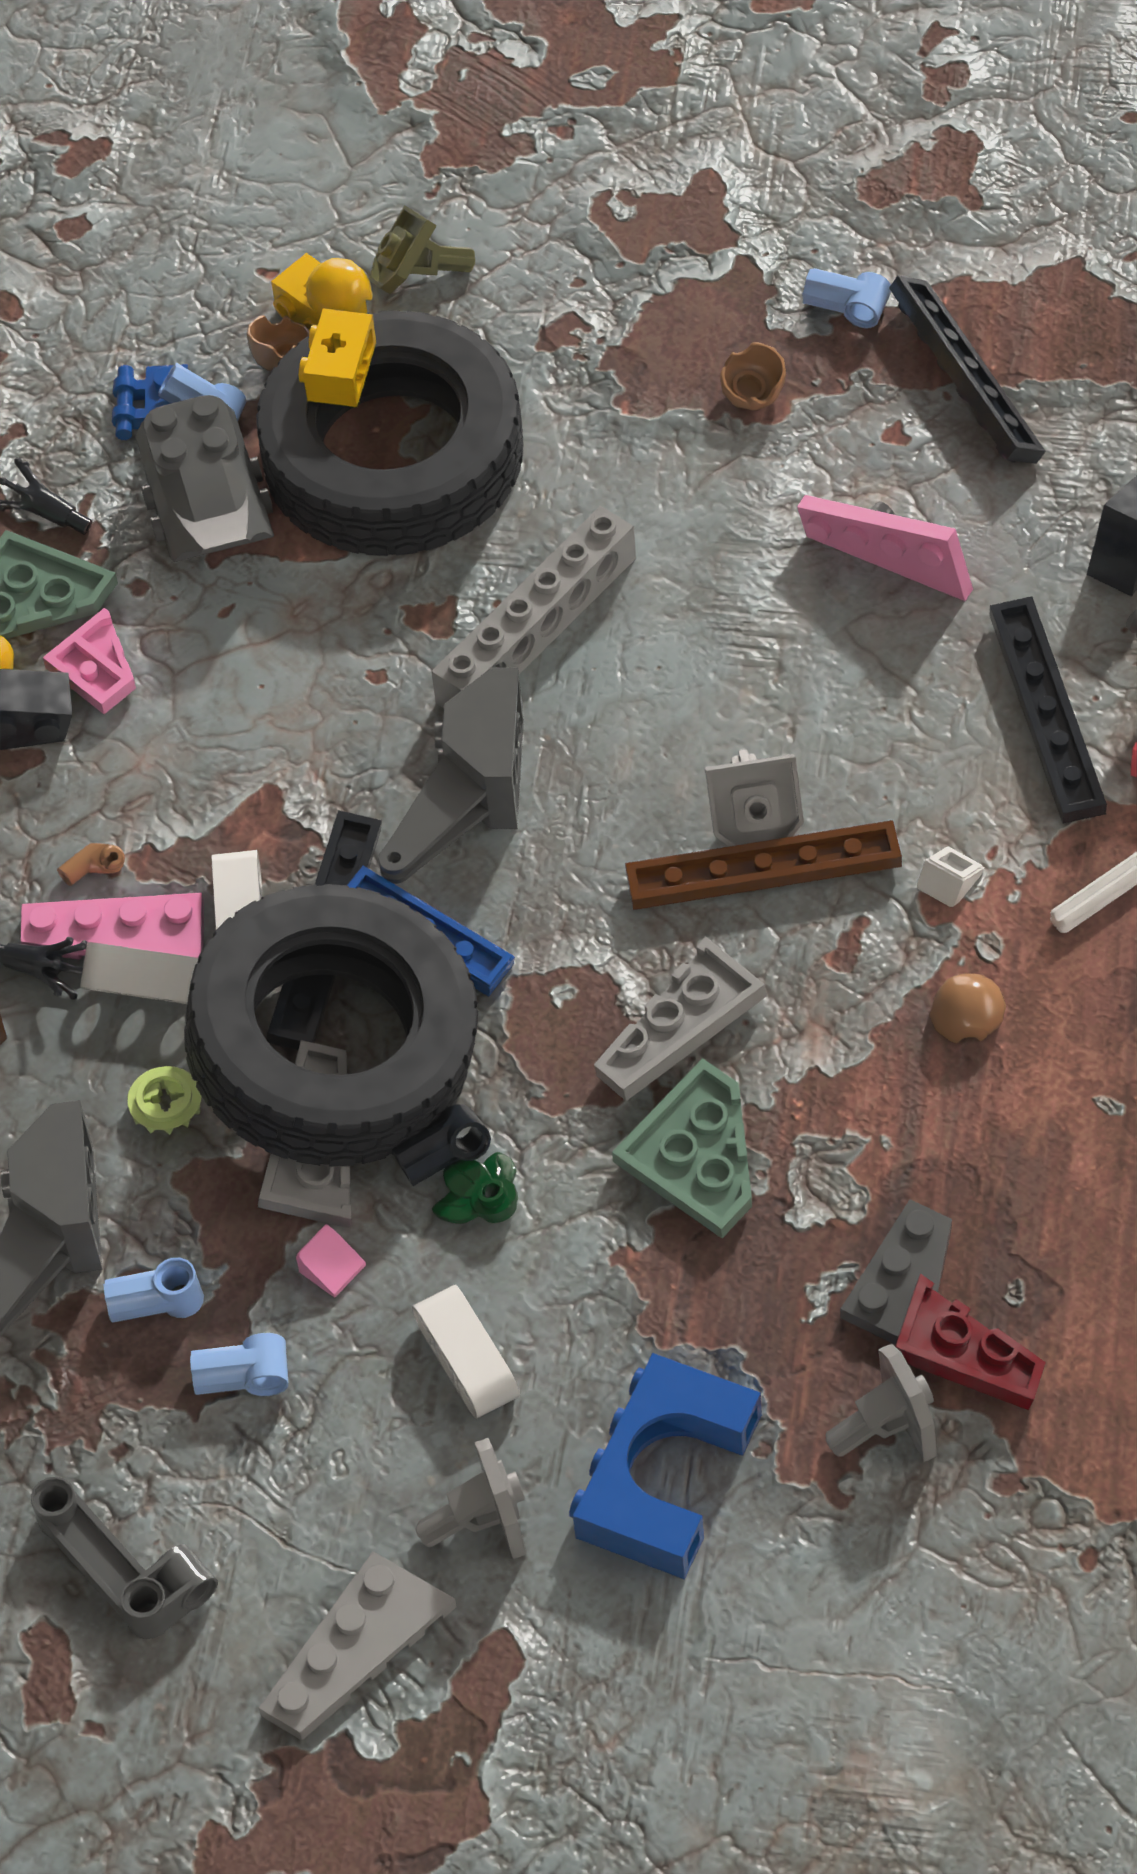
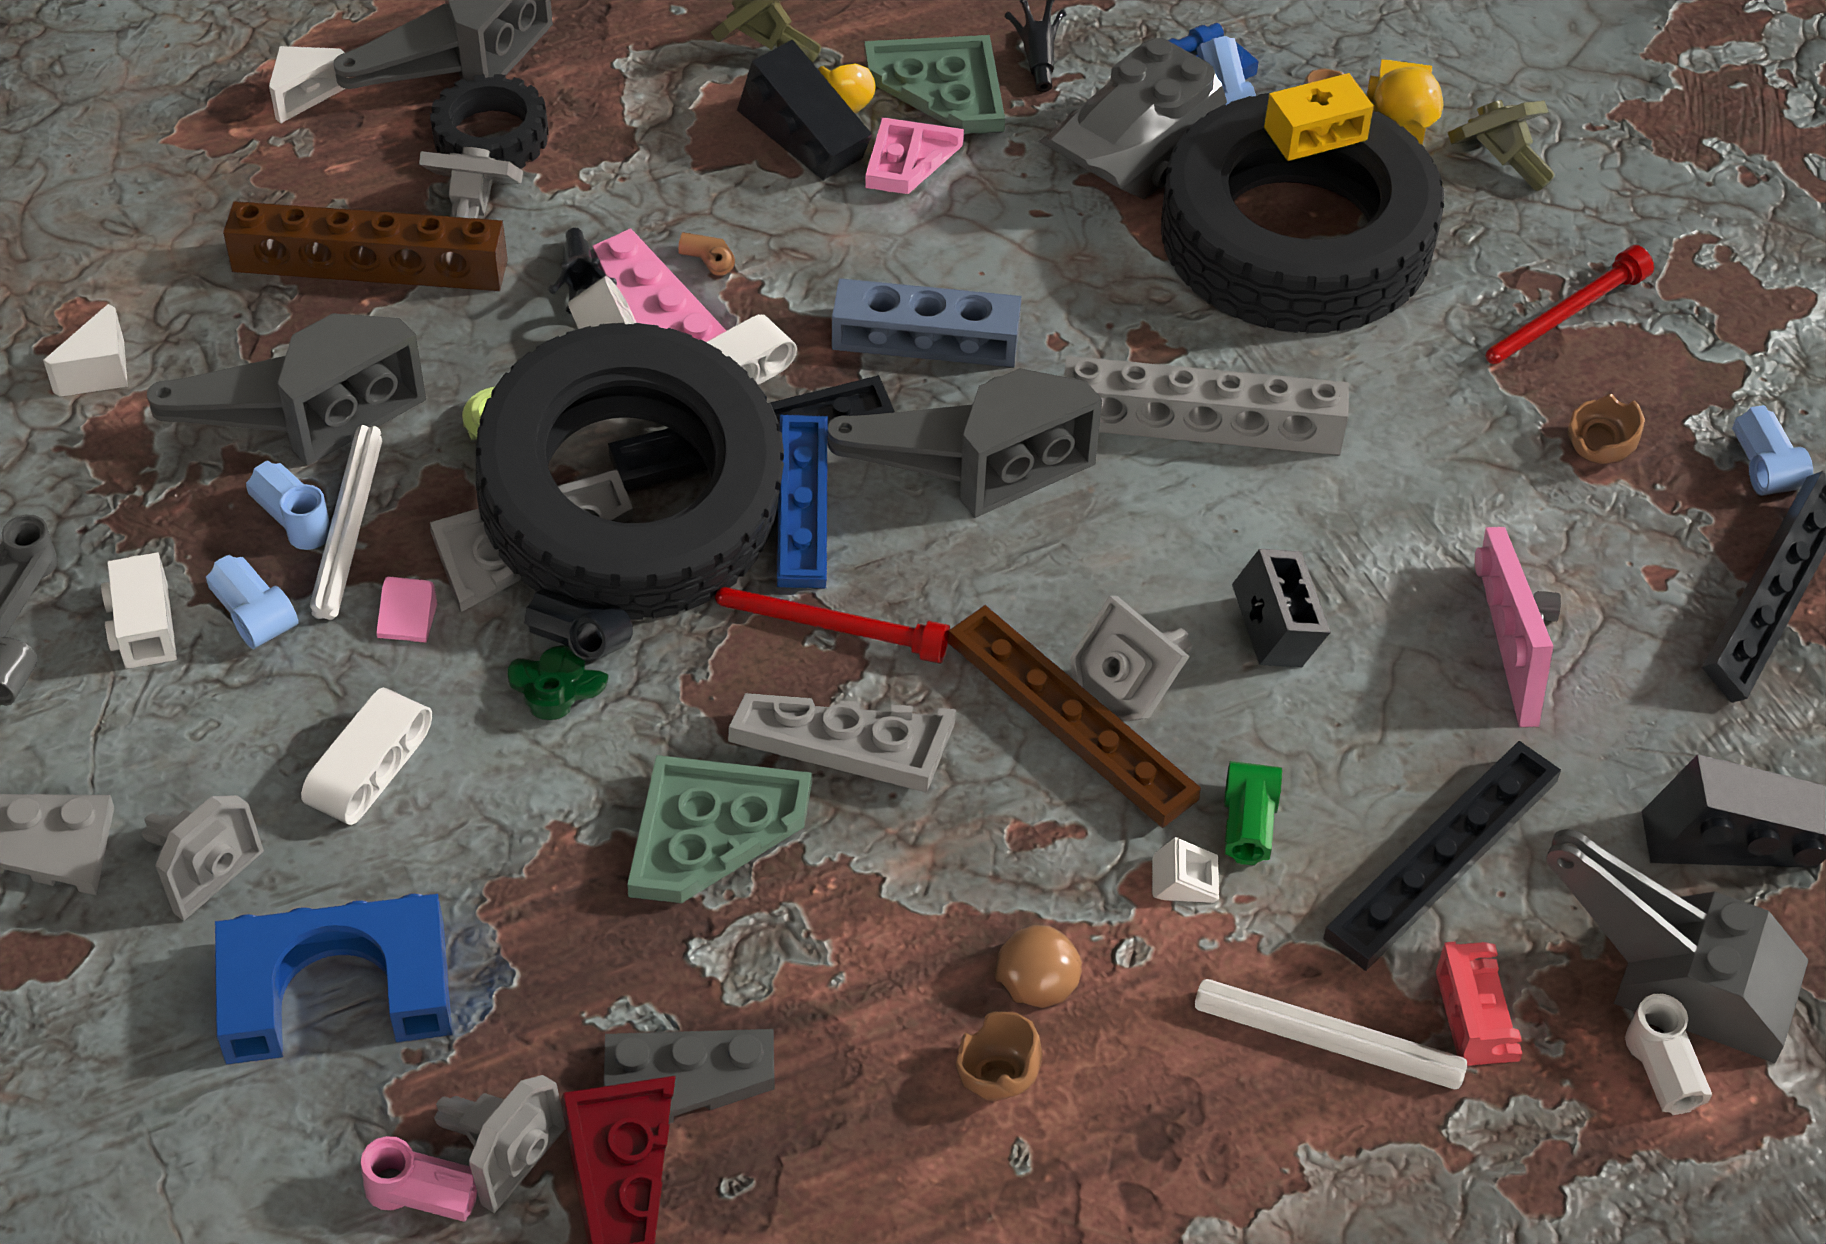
camera: 50 degrees right, 5 degrees down
none -> white brick [101,552,177,669]
none -> white axle [310,425,382,620]
none -> bright pink piece [361,1136,477,1222]
none -> red piece [715,587,950,664]
none -> sand blue brick [832,278,1022,367]
none -> medium nougat hair [955,1012,1042,1101]
none -> green piece [1224,761,1282,866]
none -> black brick [1232,549,1331,667]
none -> red piece [1485,245,1654,364]

